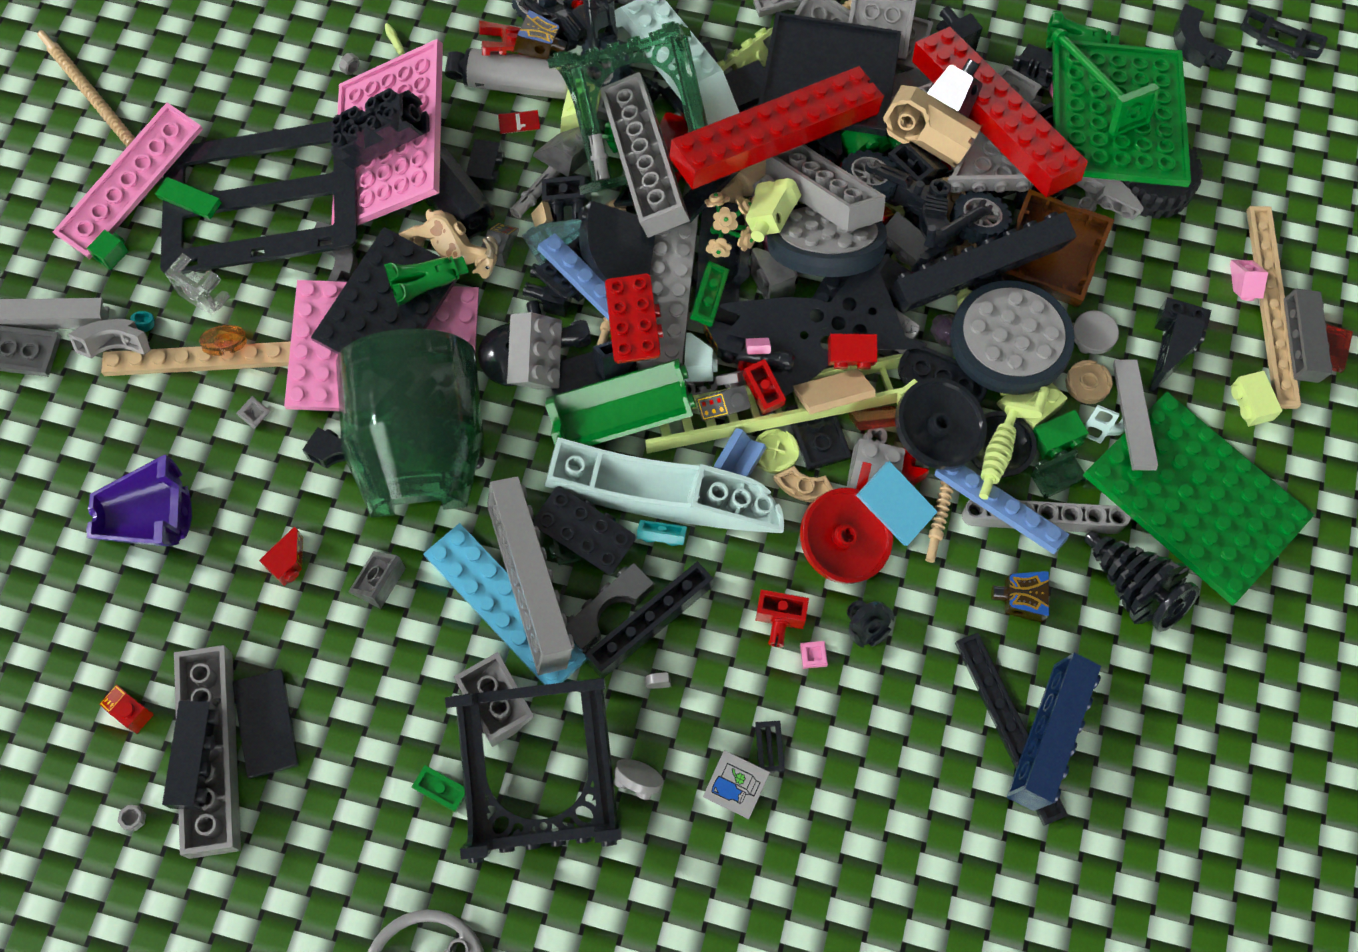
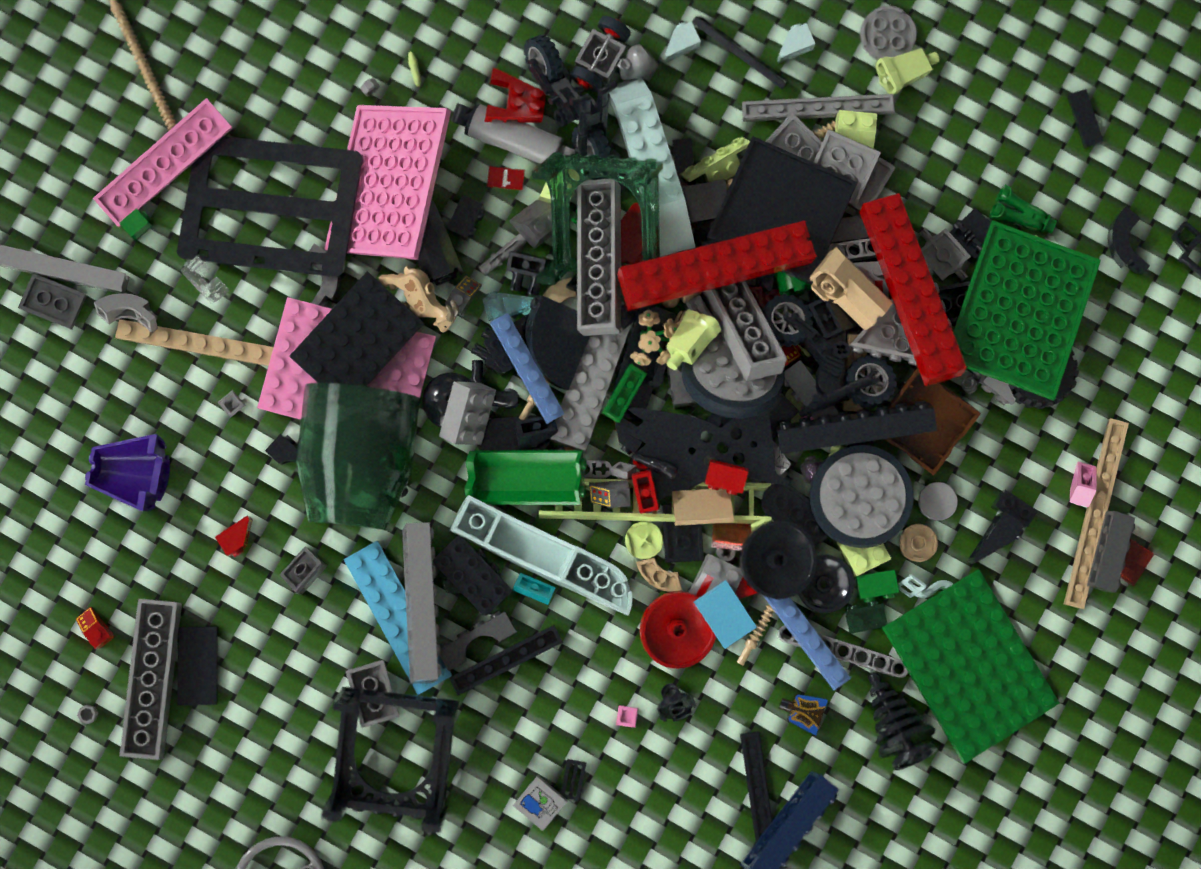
camera: 15 degrees right, 15 degrees up
teal tile [130,311,155,332] -> none
green tile [155,177,222,220] -> none
black brick [162,700,219,810] -> none
clear orange tile [199,325,247,356] -> none
black brick [331,88,430,169] -> none
green piece [384,256,468,306] -> none
green plate [412,765,465,813] -> none
dark brown torso [514,10,568,60] -> none
tan tile [531,201,553,233] -> none
light grey pin [588,134,610,181] -> none
red bracket [605,273,664,363] -> none
light grey tile [613,759,664,800] -> none
light grey tile [645,672,671,689] -> none
light aqua slope [684,333,718,382] -> none
medium blue panel [713,428,766,477] -> none
bright pink tile [746,338,771,355] -> none
red brick [755,589,809,648] -> none
torso [928,59,982,118] -> none
black brick [936,6,983,51] -> none
yellowish green piece [979,386,1050,500] -> none
green tile [1052,28,1160,137] -> none
light grey tile [1113,360,1158,470] -> none
yellowish green brick [1231,371,1282,427] -> none

